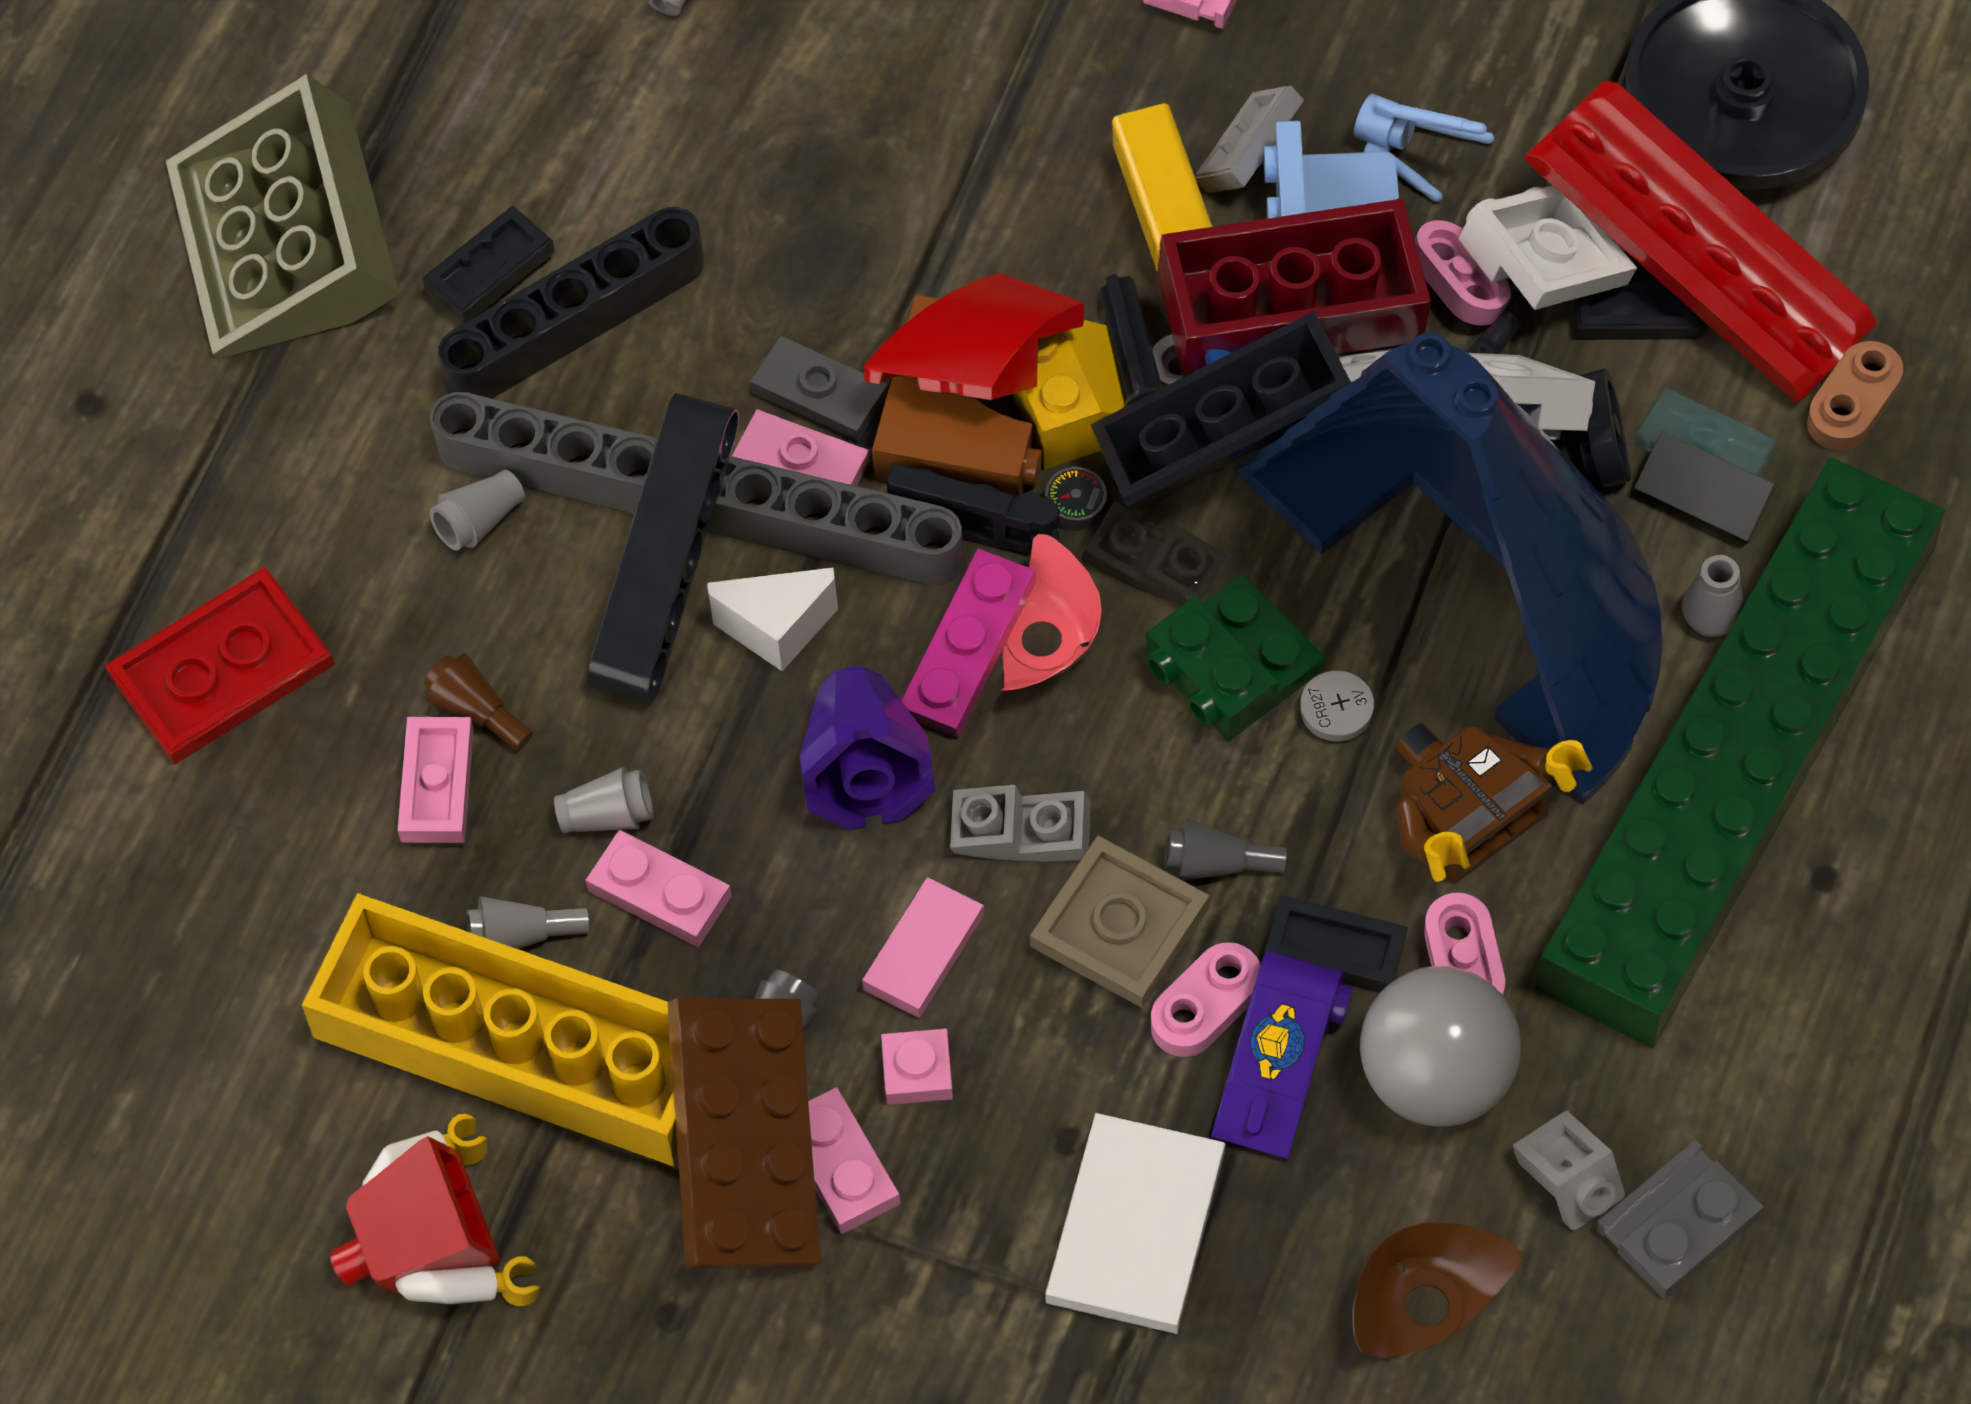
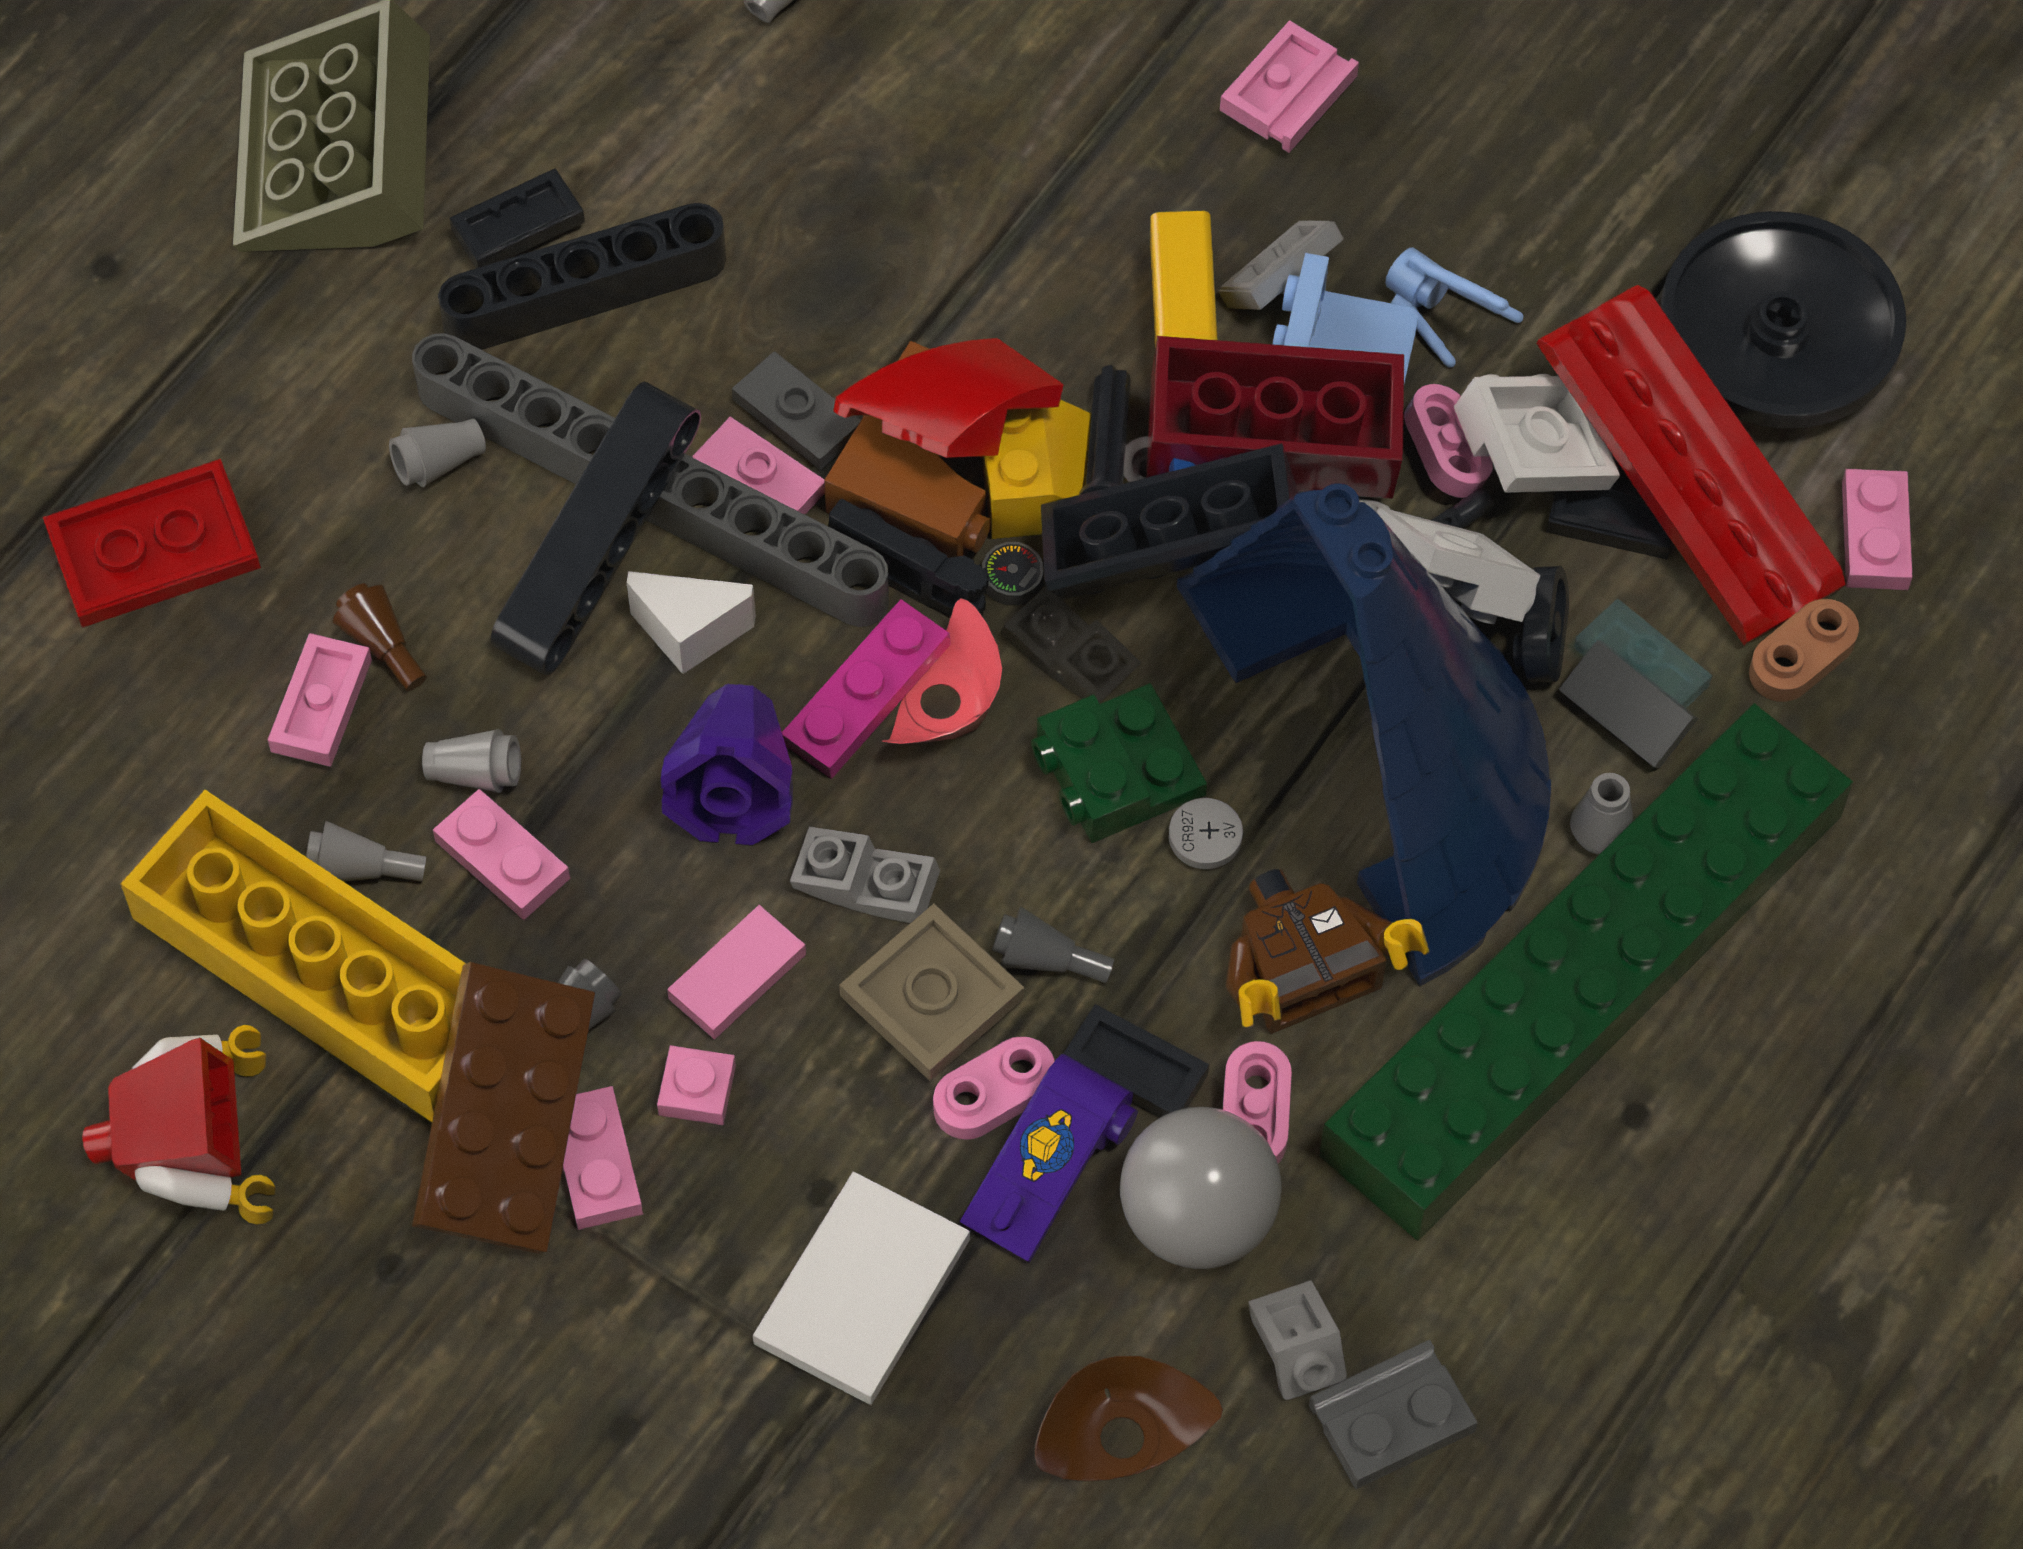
camera: 10 degrees right, 0 degrees up
none -> bright pink plate [1842,469,1912,590]

